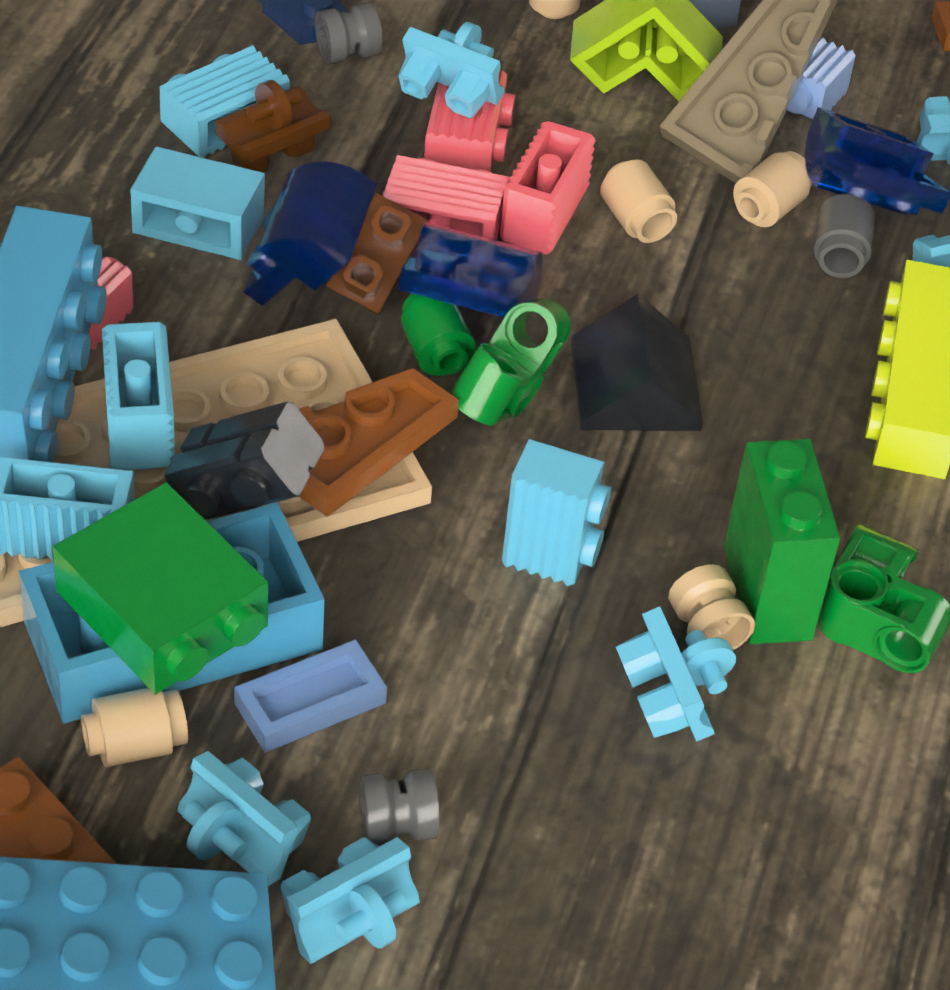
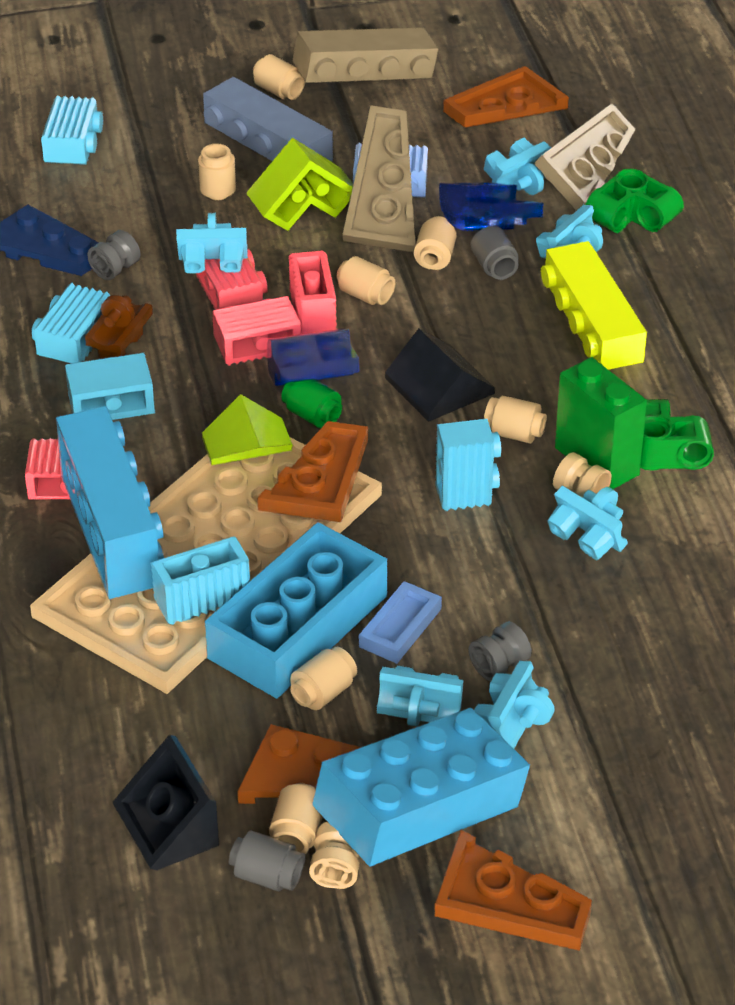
camera: 25 degrees left, 5 degrees down
green brick [52,482,268,695] -> none
medium azure brick [102,322,175,470] -> none
black brick [164,401,325,520] -> none
clear blue brick [244,162,377,305] -> none
reddish brown hips [326,193,429,316] -> none
green piece [450,299,571,426] -> none
none -> lime slope [202,394,292,465]
none -> tan brick [484,395,547,444]

